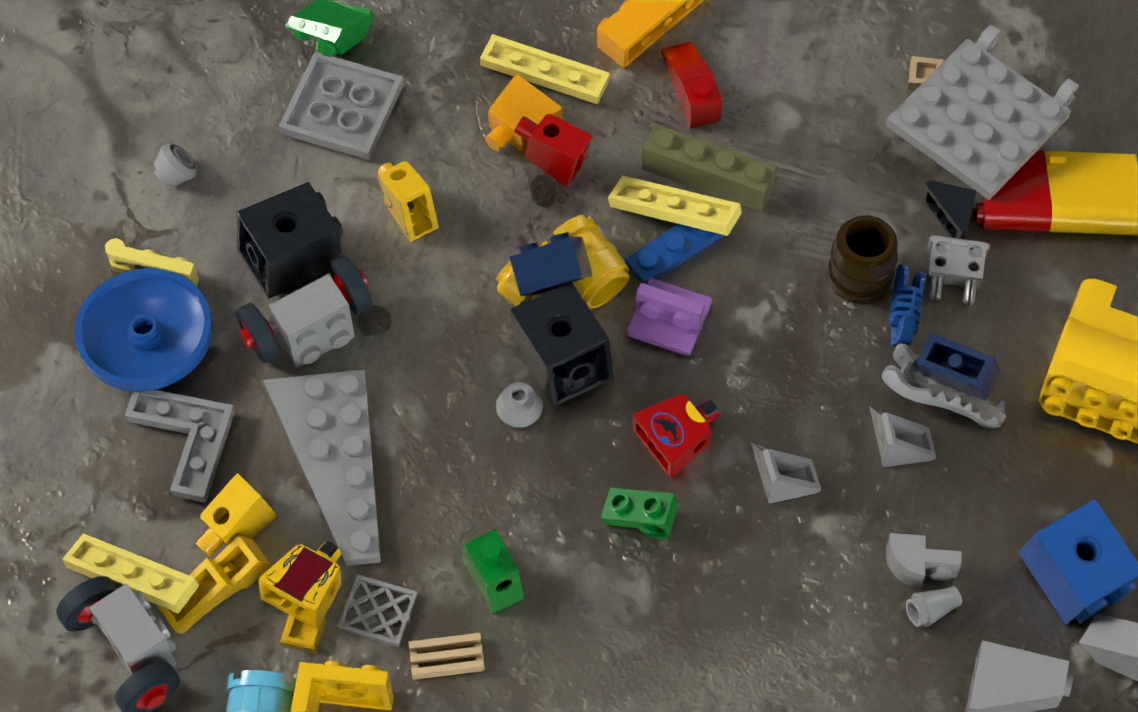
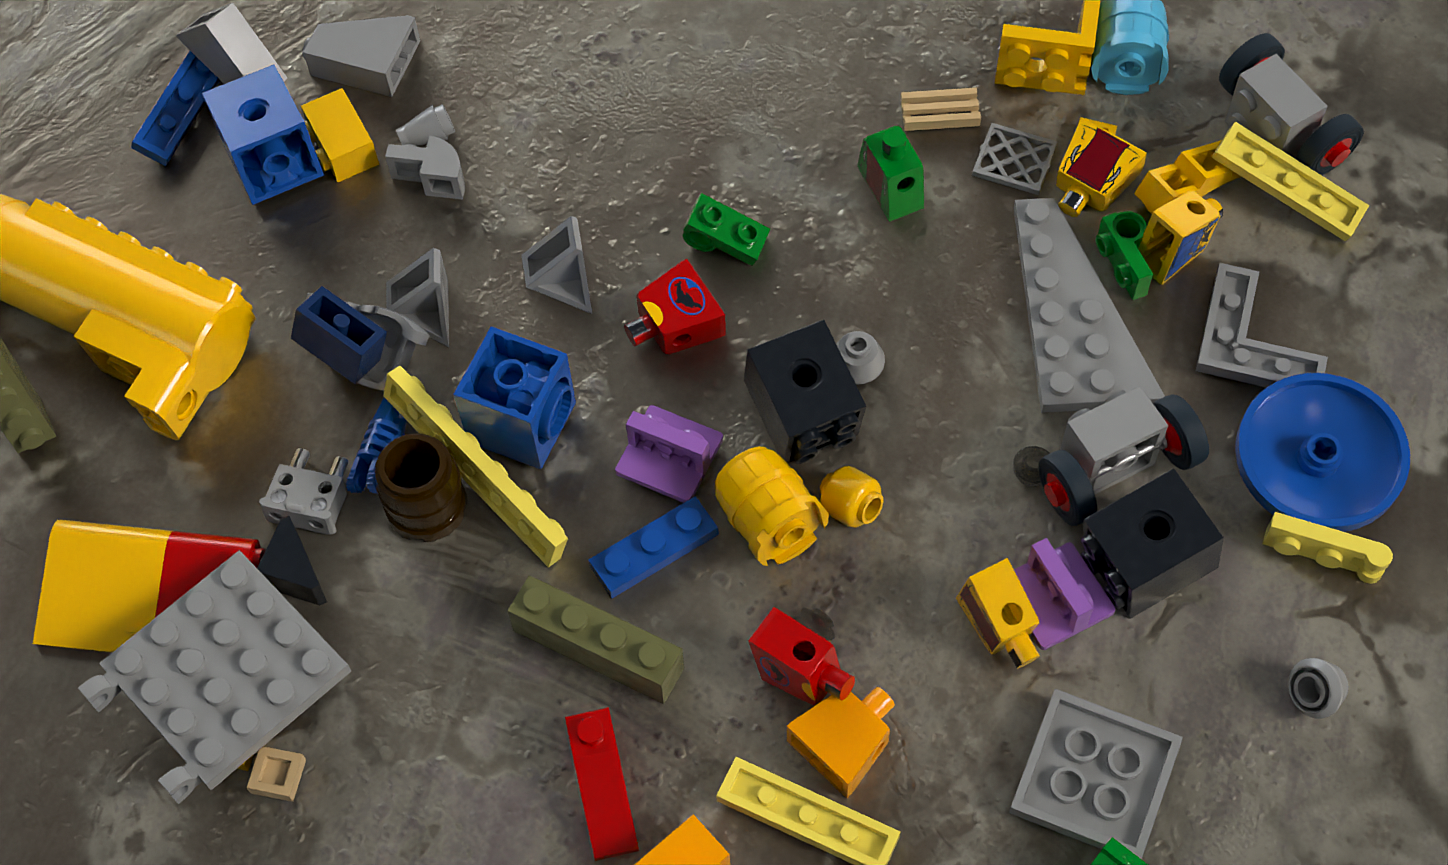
camera: 175 degrees left, 0 degrees up
dark blue brick [509,232,593,296] -> none
light yellow plate [608,175,742,236] -> none
none -> yellow brick [301,88,379,182]
none -> light yellow plate [383,366,568,568]
none -> blue brick [453,326,576,470]
none -> medium lavender bracket [1014,538,1115,650]
none -> green plate [1096,211,1153,300]

